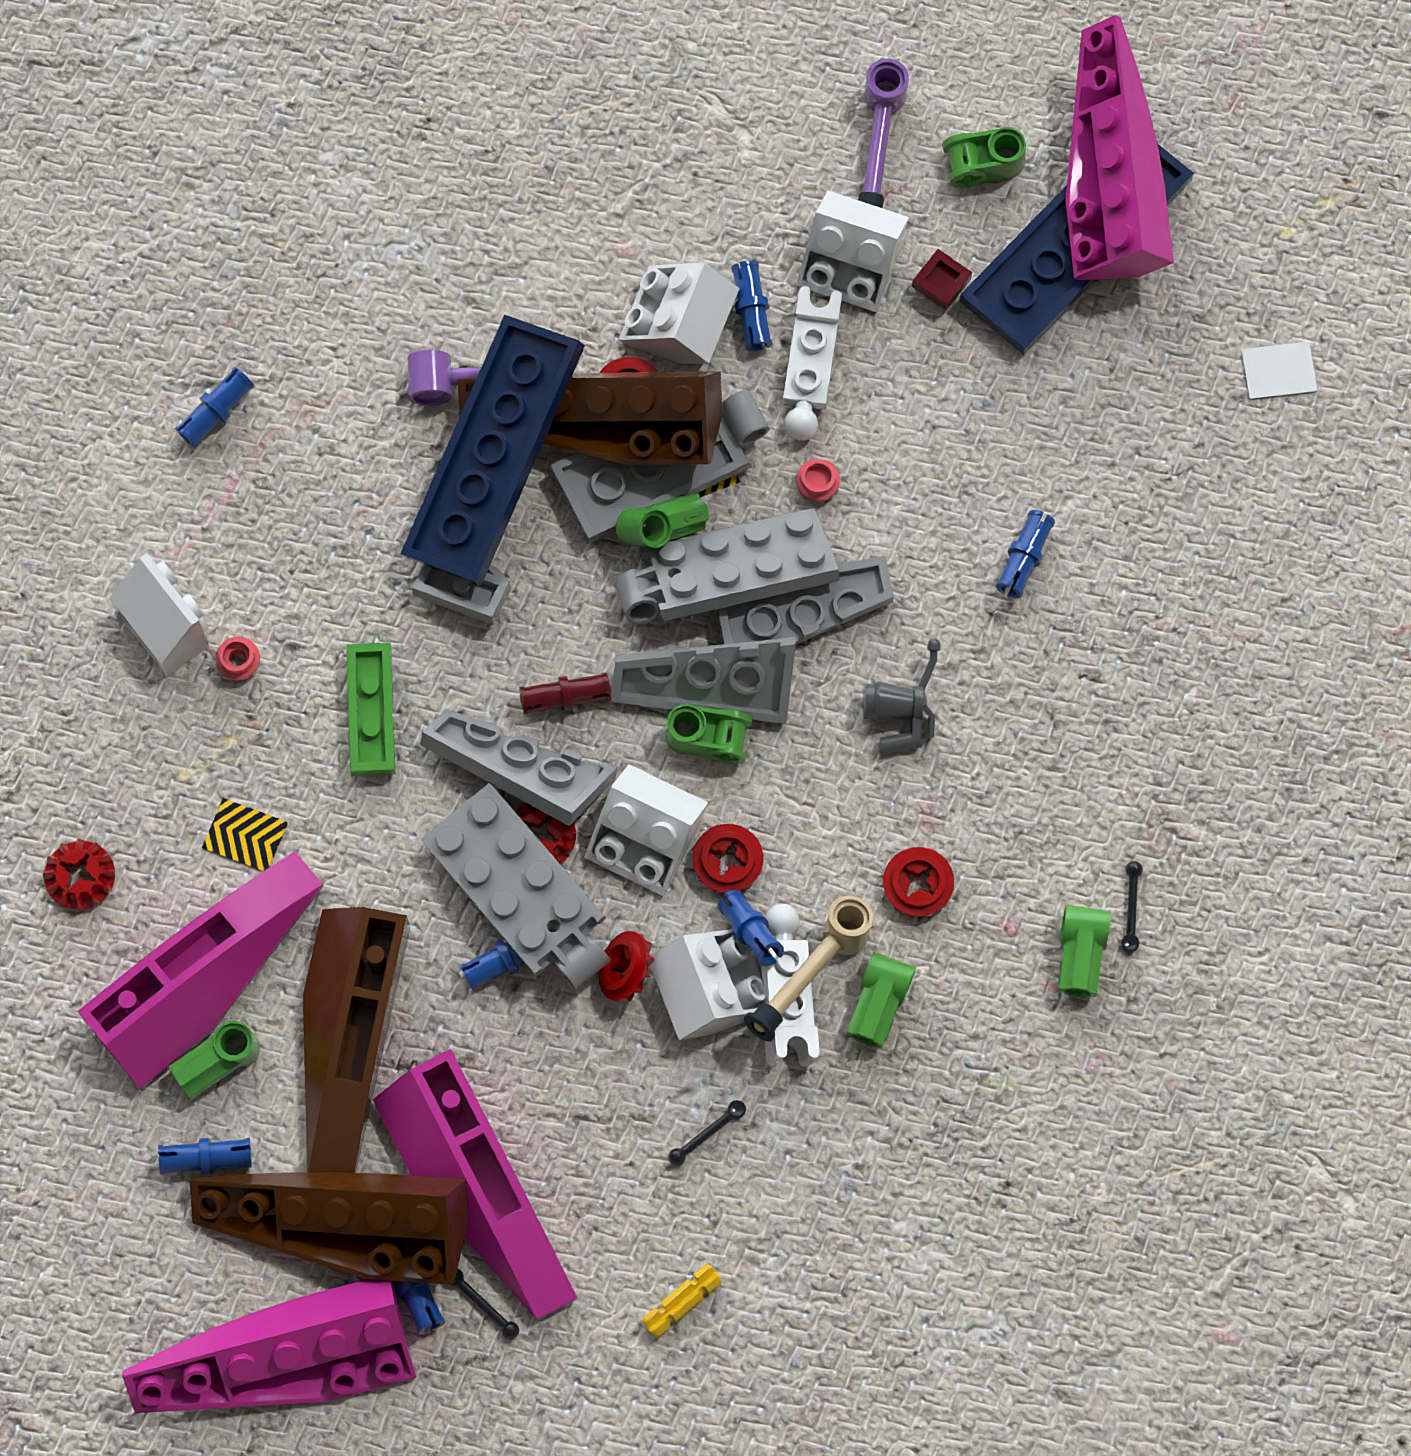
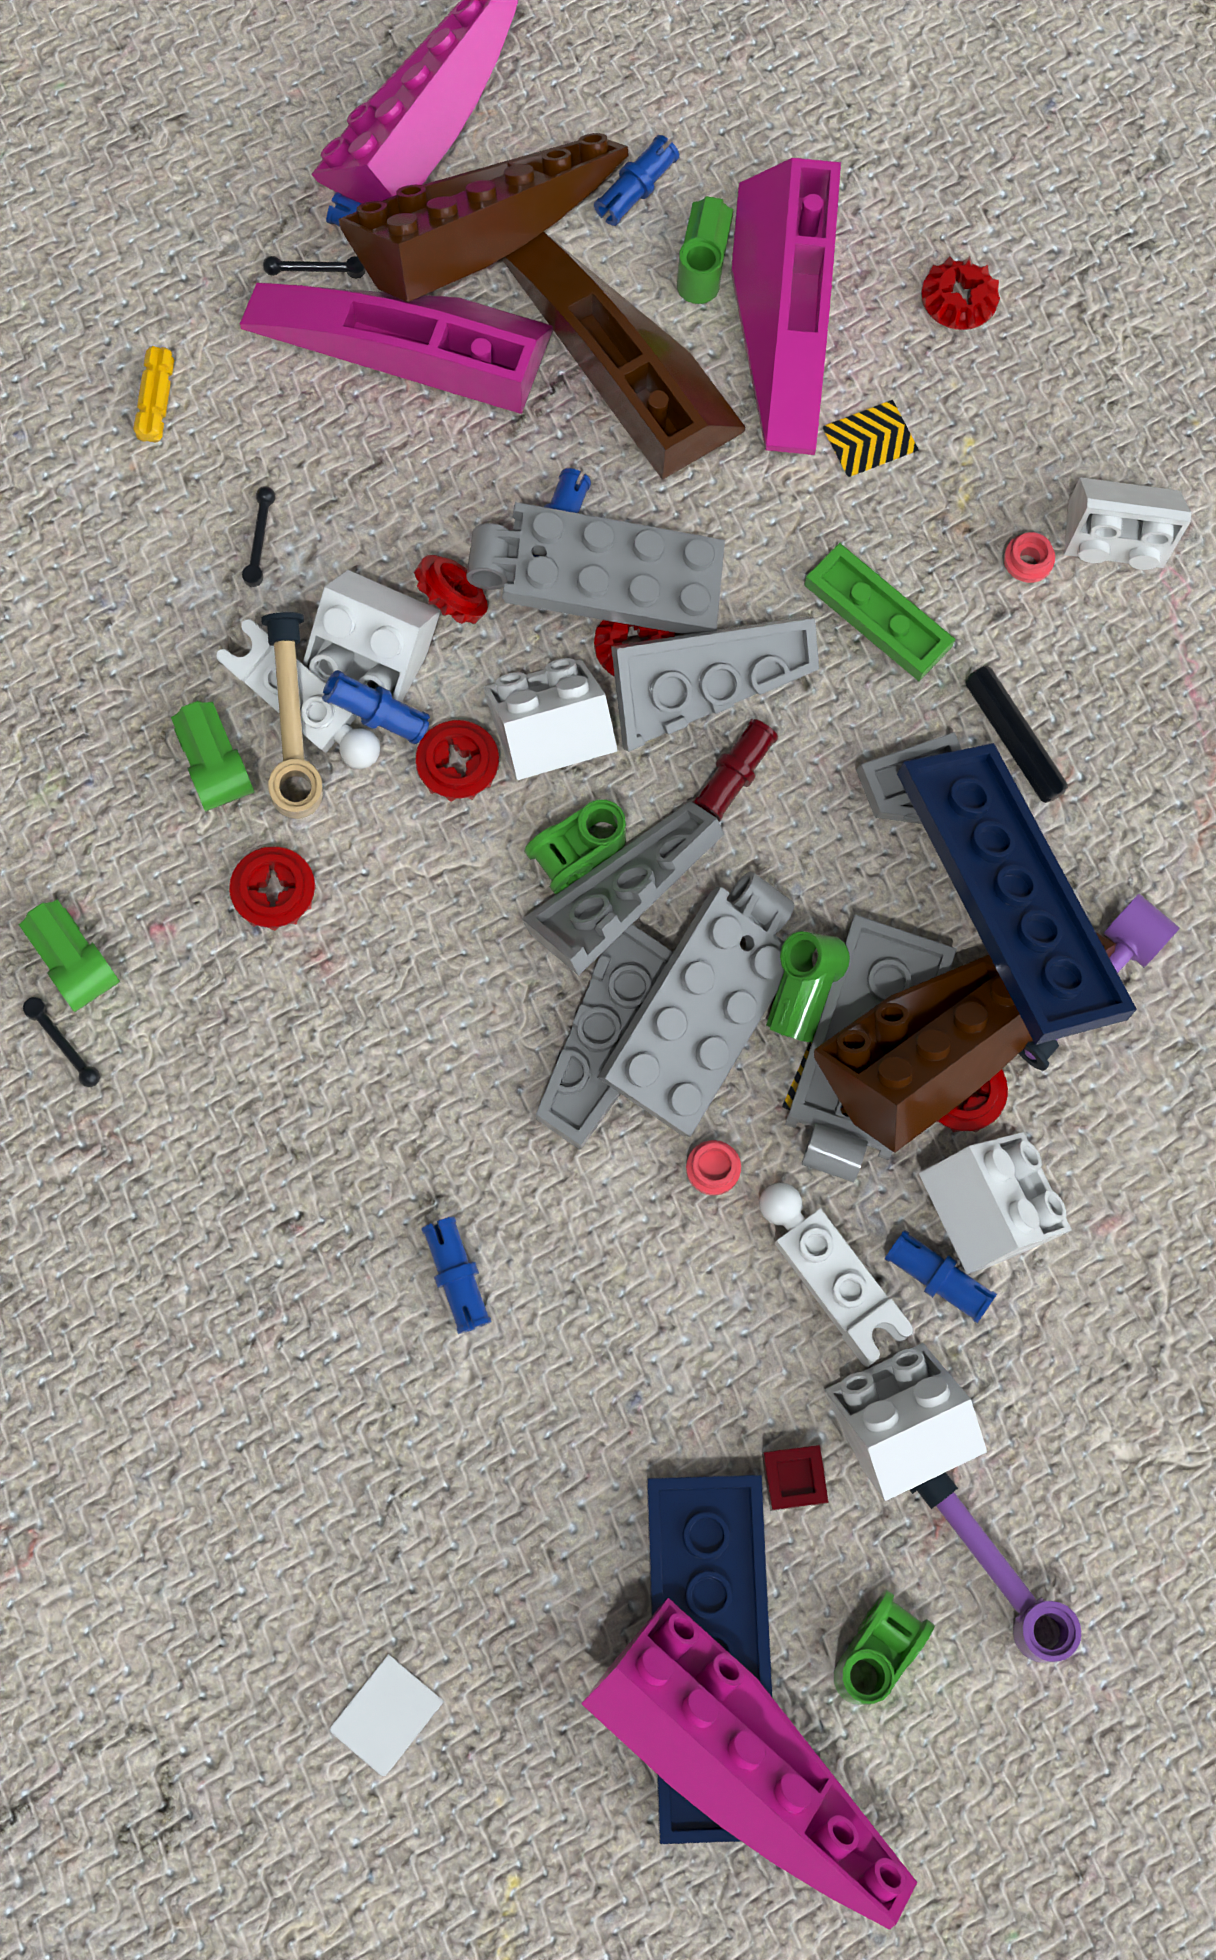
camera: 130 degrees right, 0 degrees up
dark grey piece [862,638,941,755] -> none
none -> black axle [966,666,1068,803]

